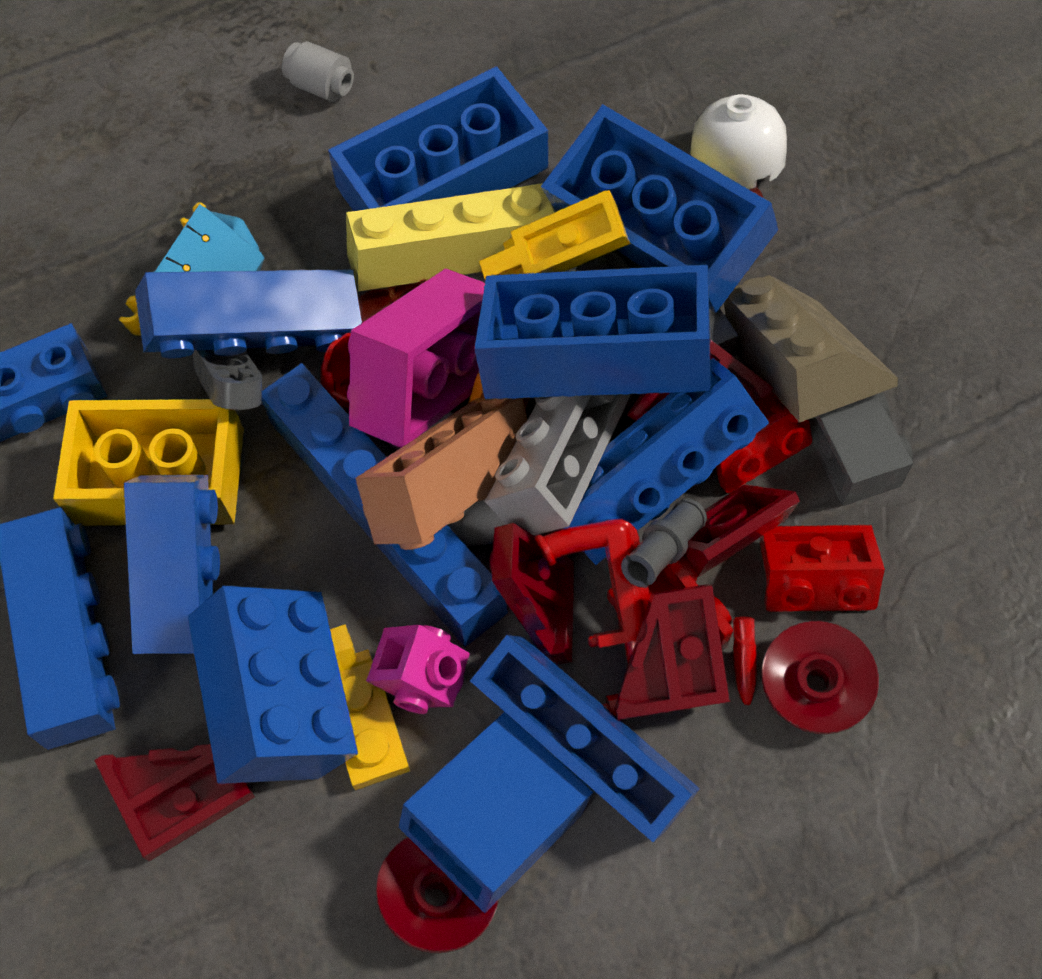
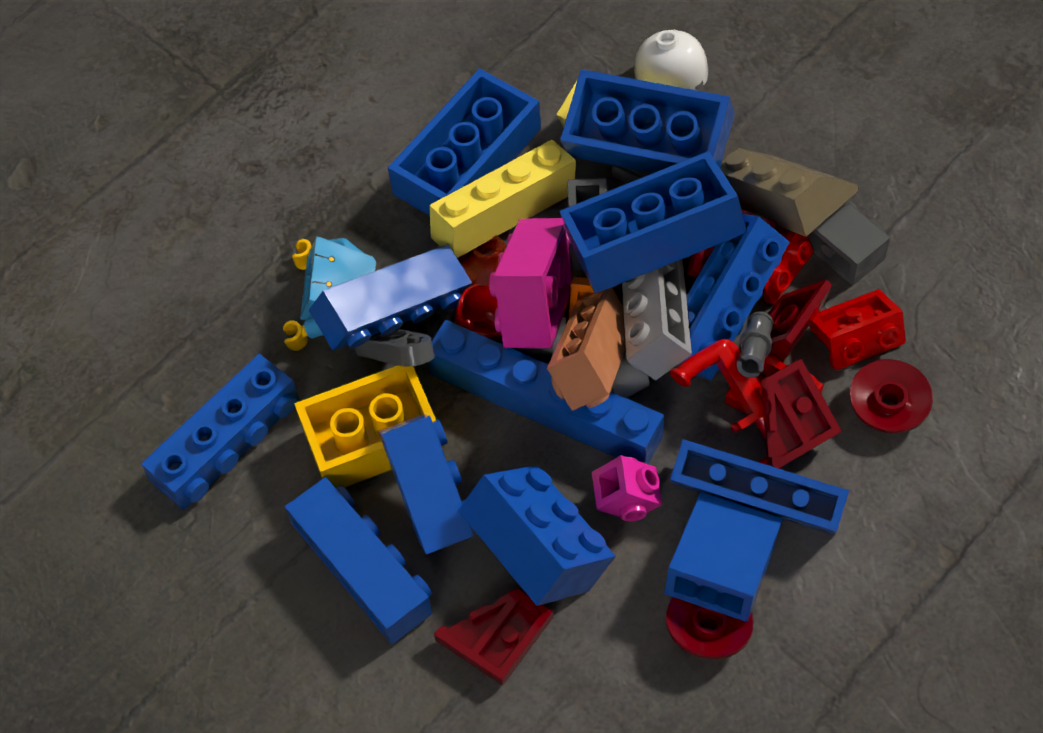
camera: 20 degrees left, 5 degrees down
light grey brick [282,41,354,102] -> none
yellow hinge [330,624,410,790] -> none
yellow hinge [479,190,630,280] -> none
dark red wing [490,523,574,665] -> none
red helmet [733,616,757,705] -> none

